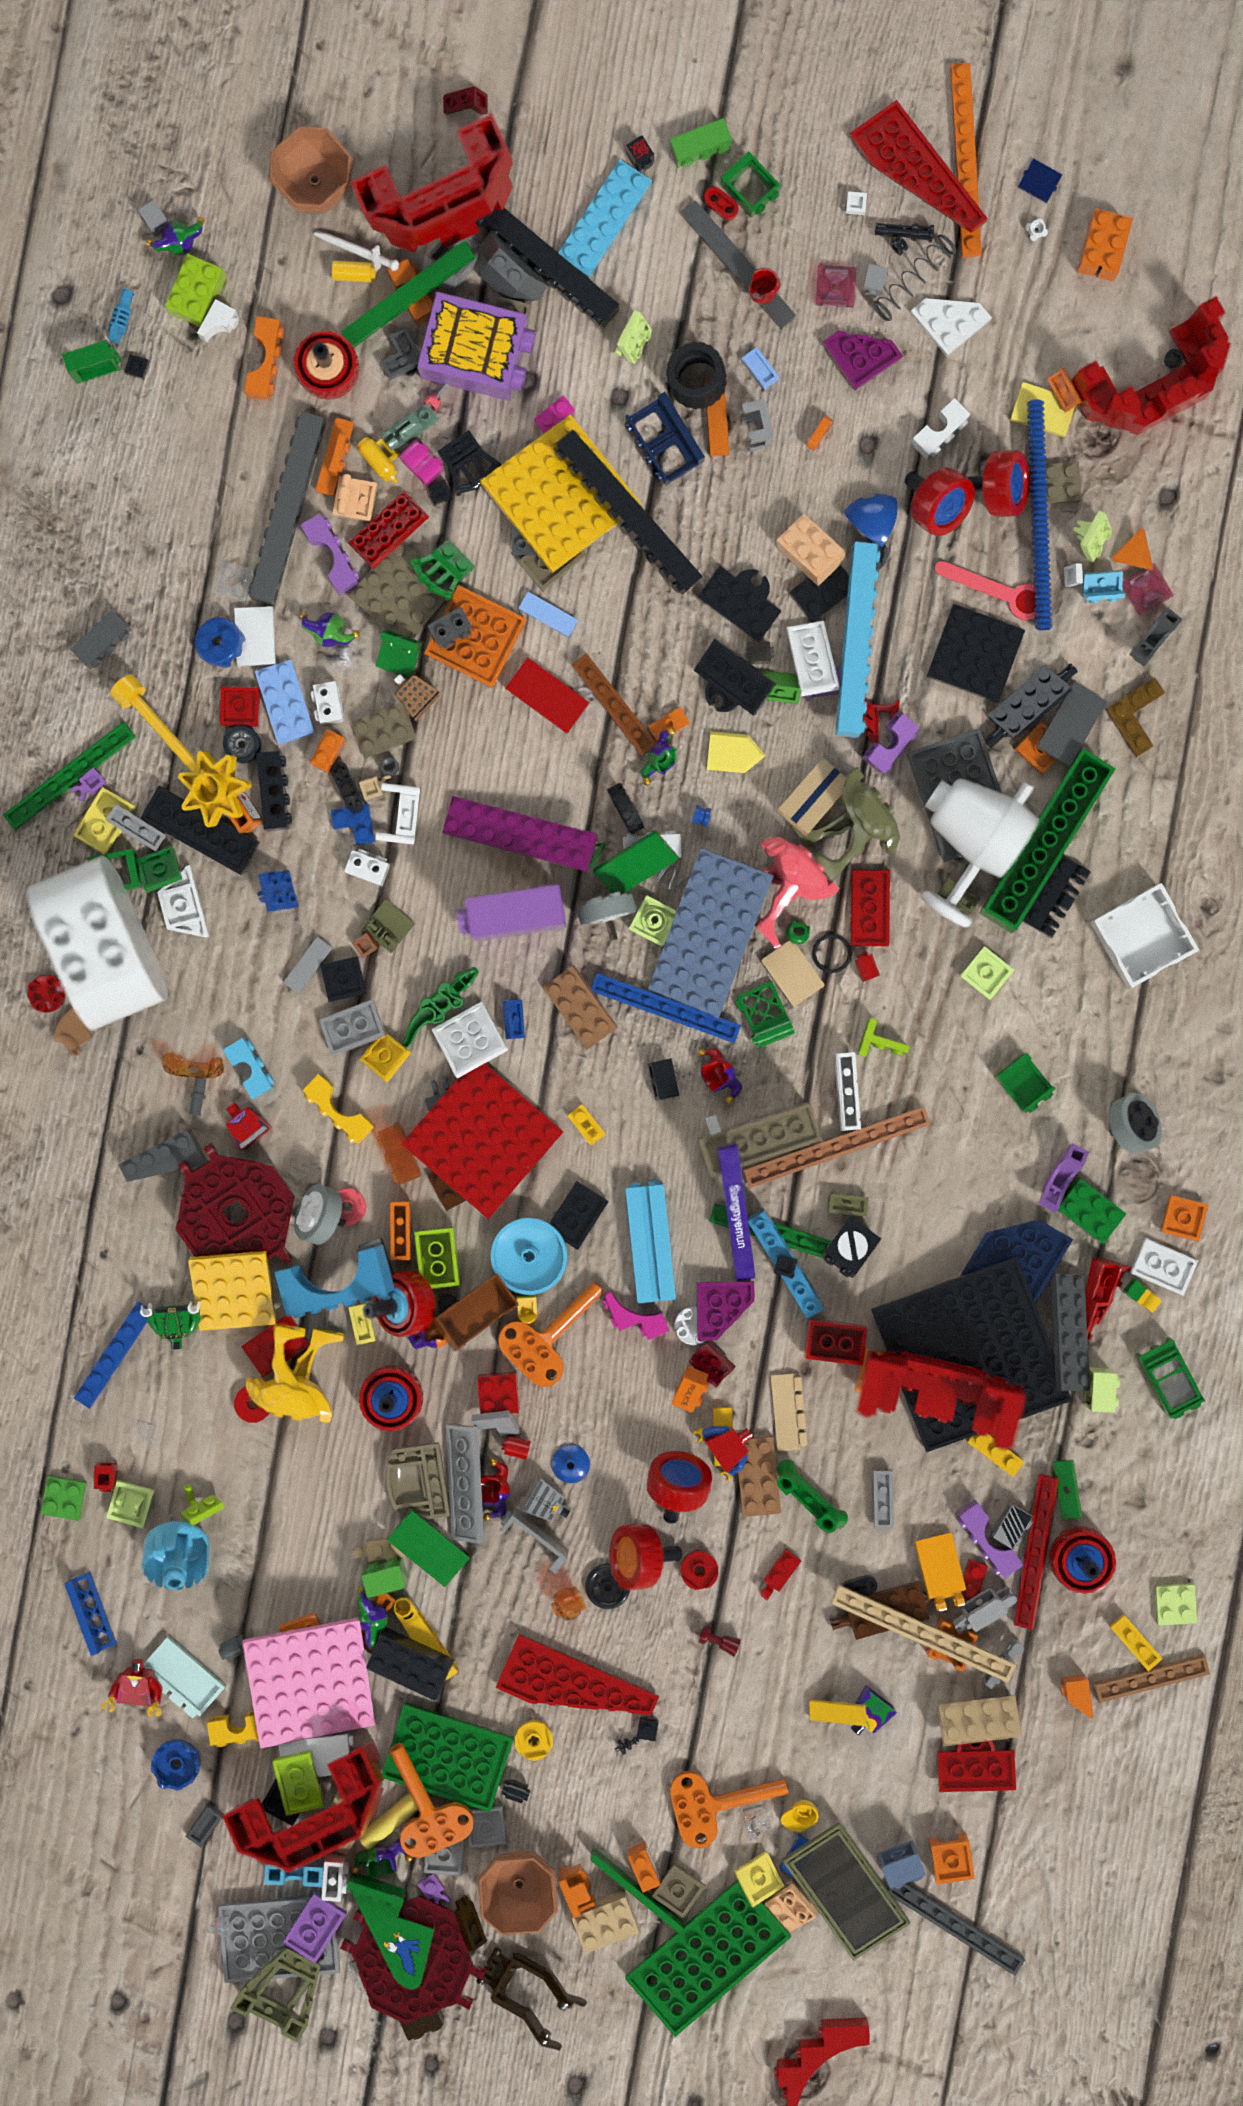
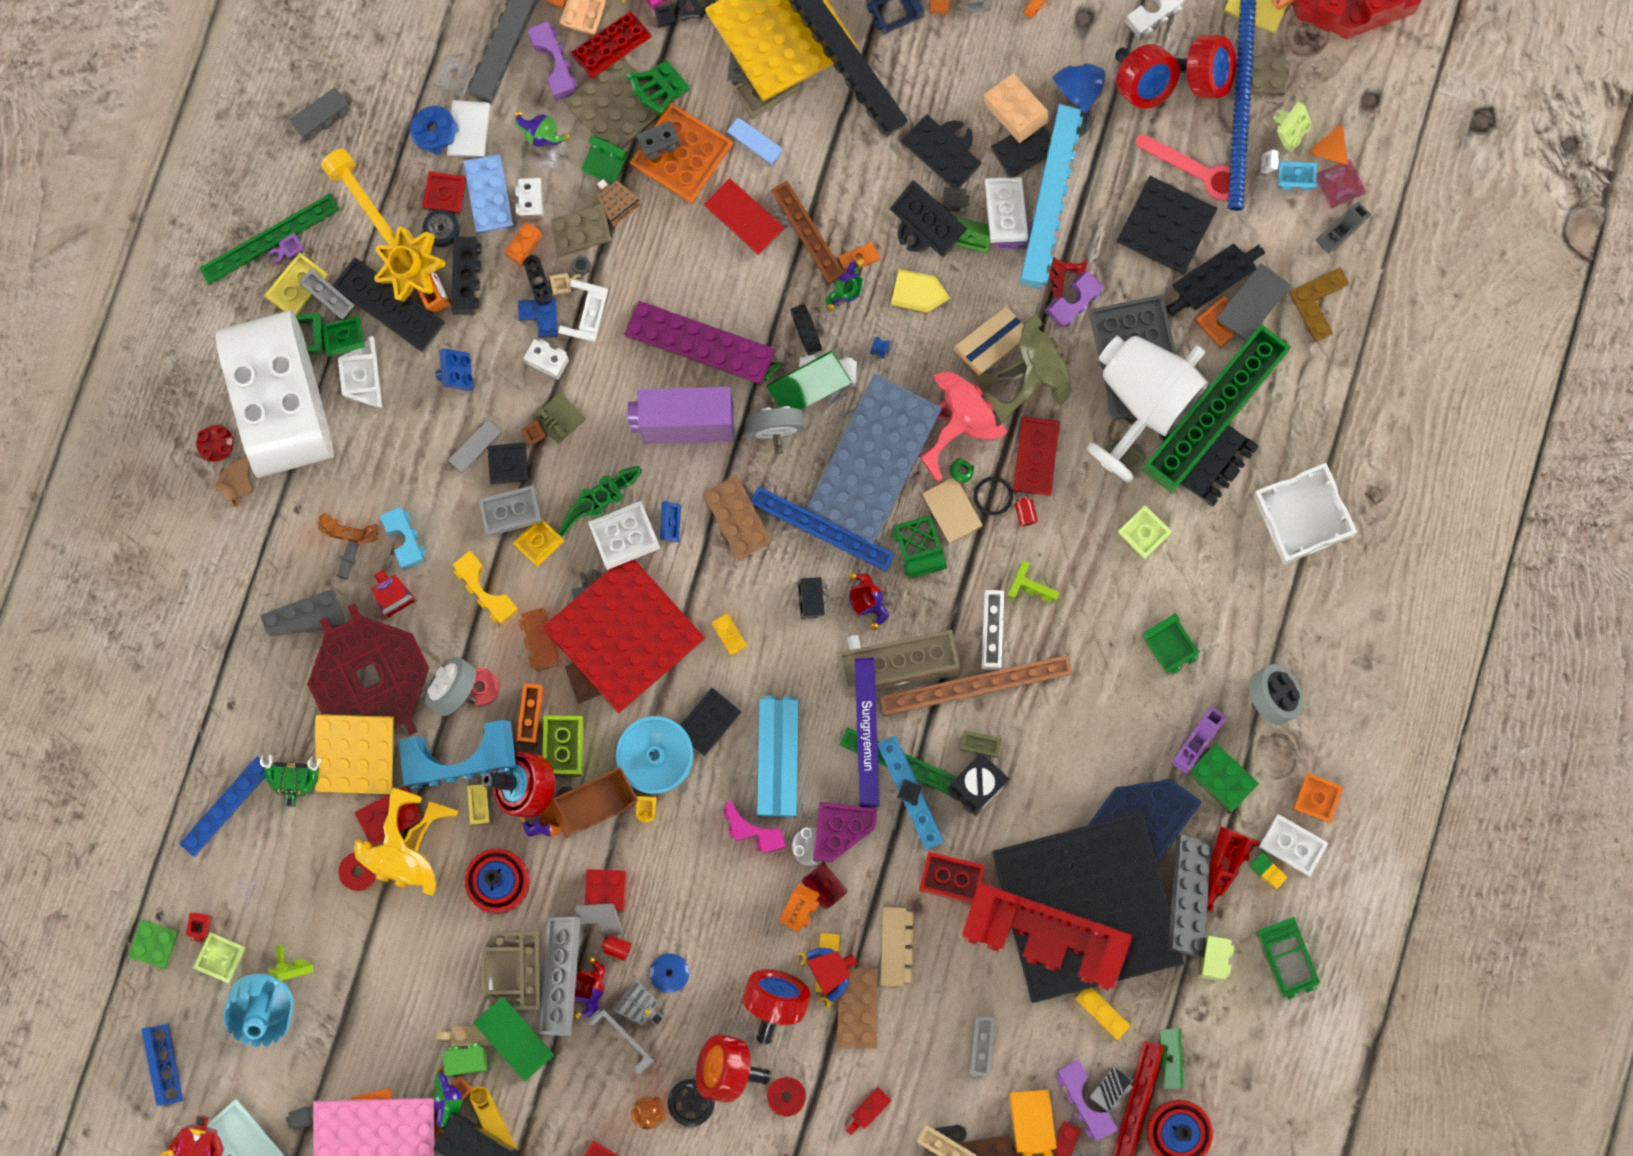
camera: 10 degrees right, 10 degrees down
orange piece [498,1281,604,1387] -> none
yellowish green plate [629,895,677,947] -> none
green plate [776,1459,848,1533] -> none

